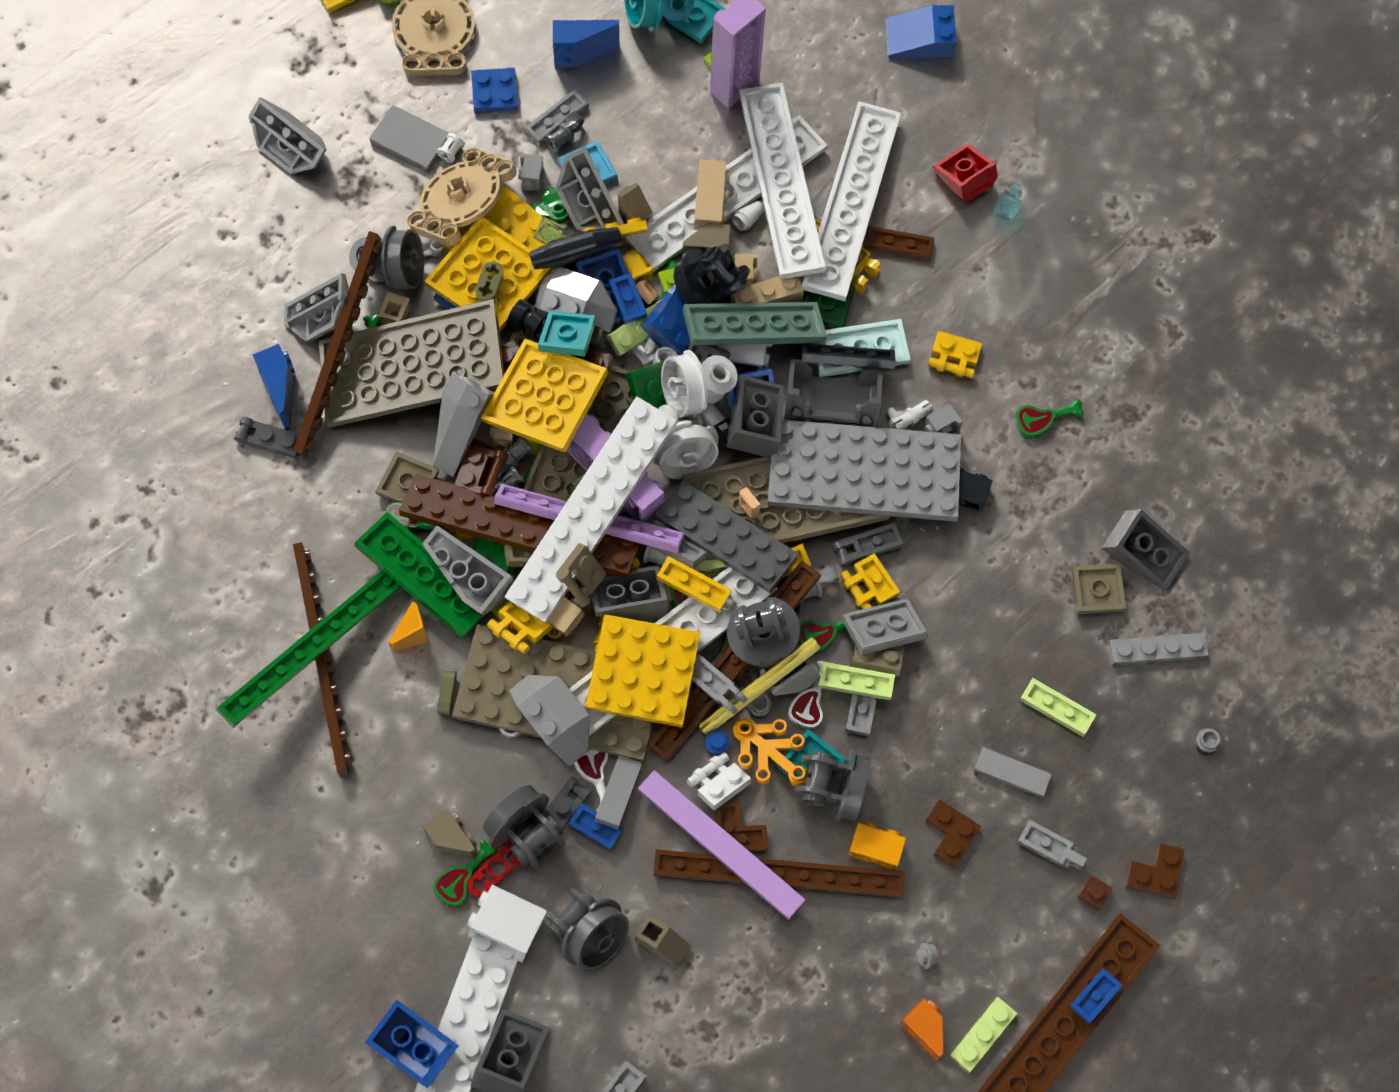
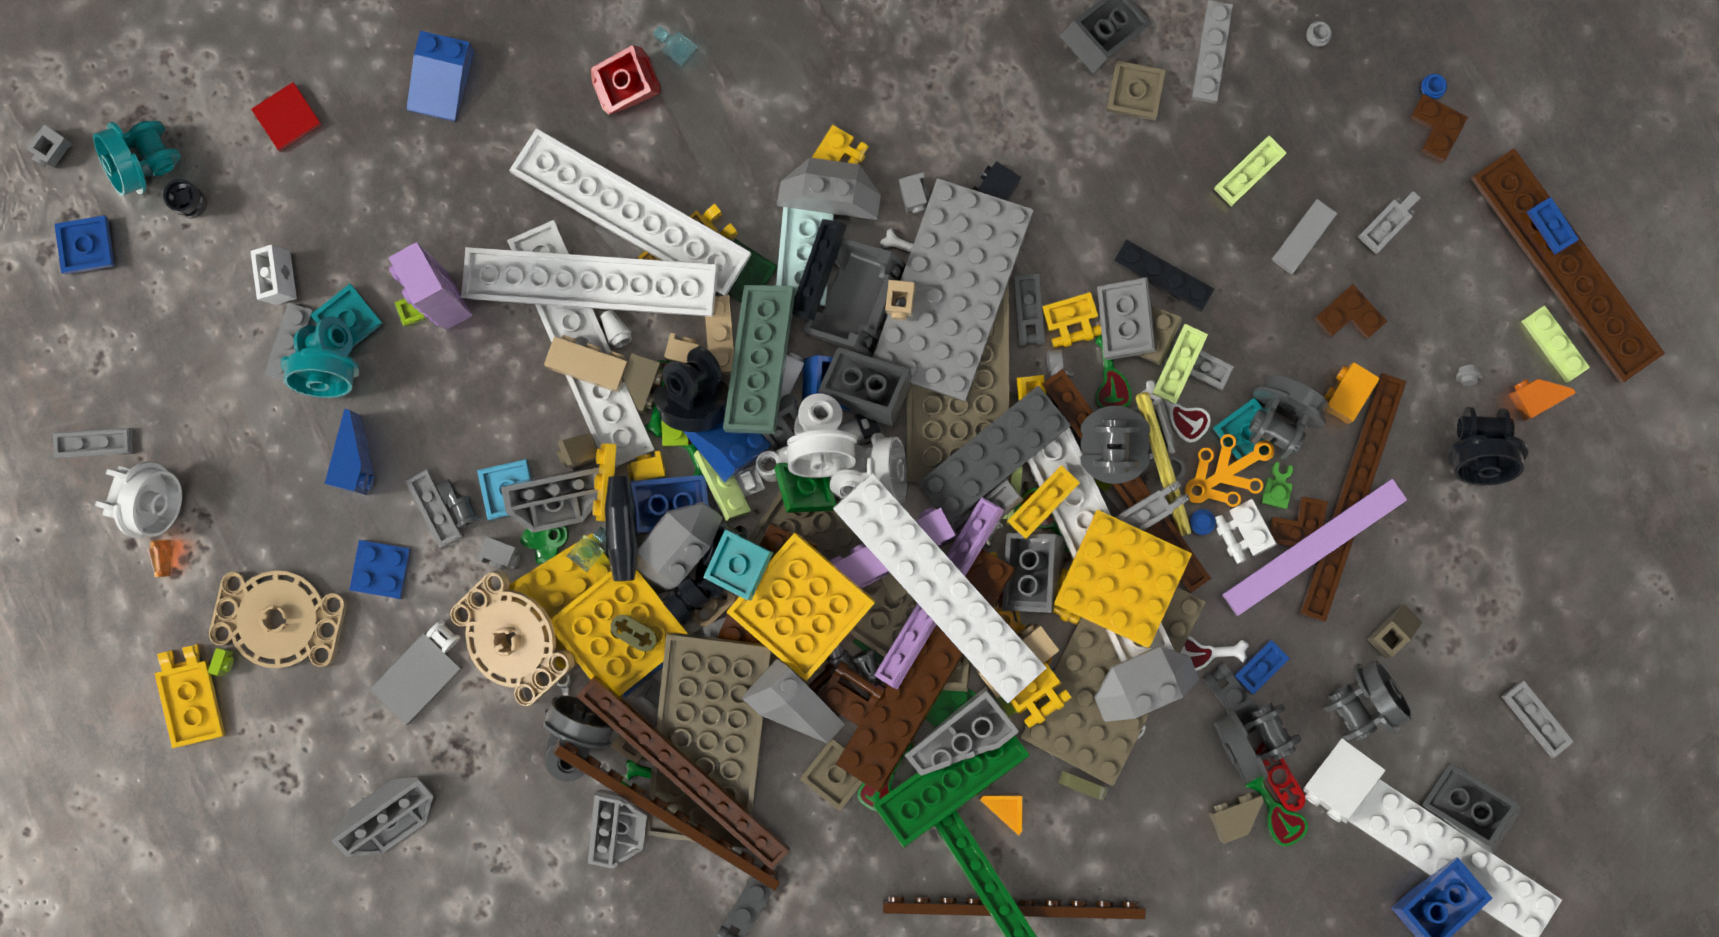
camera: 70 degrees left, 15 degrees up
blue slope [252,344,295,430] -> none
dark tan plate [556,543,607,607] -> none
light grey tile [595,756,642,829] -> none
blue plate [609,273,647,324] -> none
light nougat tile [636,279,660,305] -> none
light nougat tile [739,487,760,519] -> none
reddish brown tile [864,226,935,261] -> none
white pin [889,400,933,430] -> none
green piece [1015,399,1084,439] -> none
copper plate [1077,875,1113,911] -> none
none -> reddish brown plate [577,675,790,869]
none -> light grey wedge [777,158,881,220]
none -> tan brick [885,280,917,321]
none -> black plate [1113,239,1214,312]
none -> bright green plate [1260,462,1293,510]
none -> blue plate [1421,74,1447,99]
none -> black piece [1448,407,1528,486]

